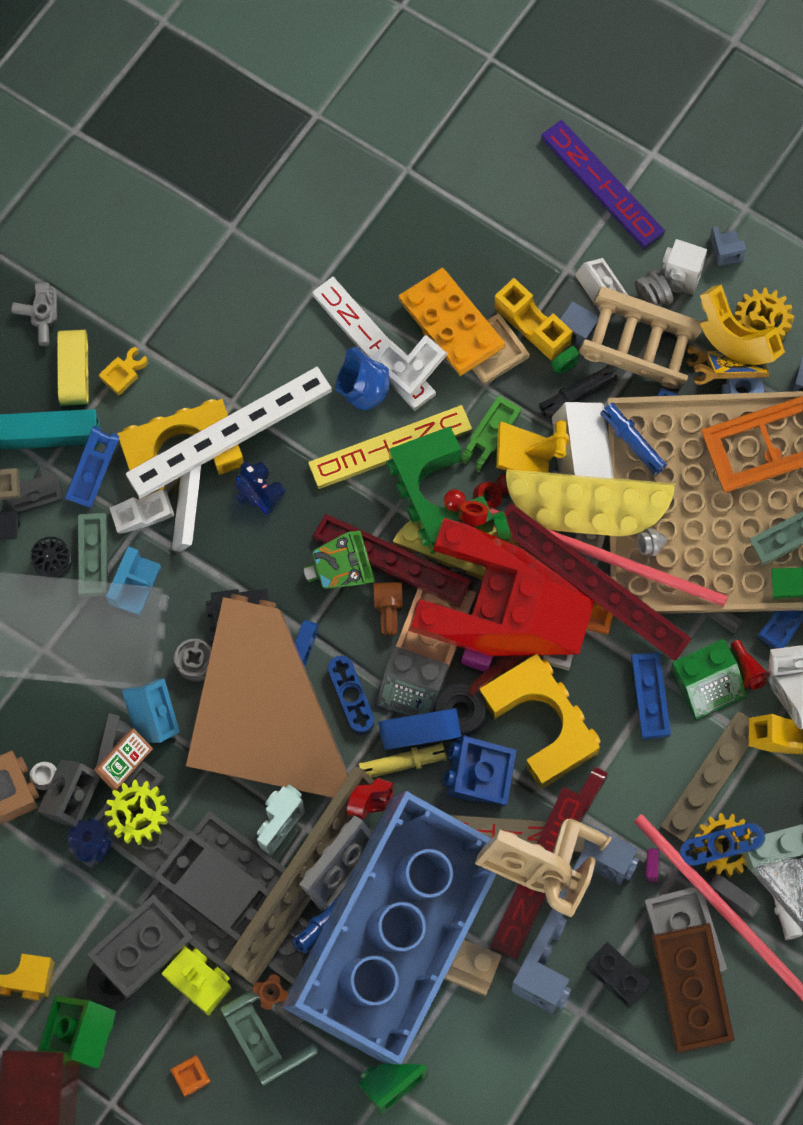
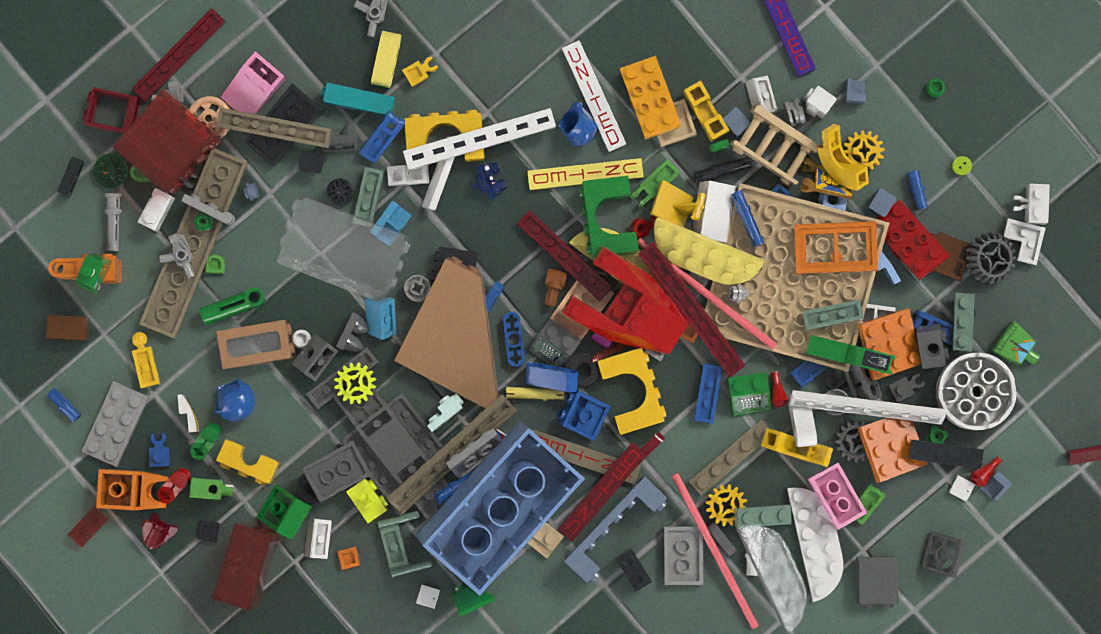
camera: 15 degrees right, 15 degrees up
clear blue brick [67,818,112,863] -> none
tile [94,728,153,790] -> none
dark orange plate [253,974,288,1010] -> none
bright green torso [304,531,375,589] -> none
red piece [347,778,395,819] -> none
white plate [371,335,448,396] -> none
red plate [443,489,488,527] -> none
tan plate [475,819,612,917] -> none
green tile [492,511,512,541] -> none
magenta tile [646,848,660,884] -> none
reddish brown tile [651,922,735,1053] -> none
blue beam [680,823,765,865] -> none
none -> white slope [304,518,332,559]
none -> white tile [416,585,440,609]

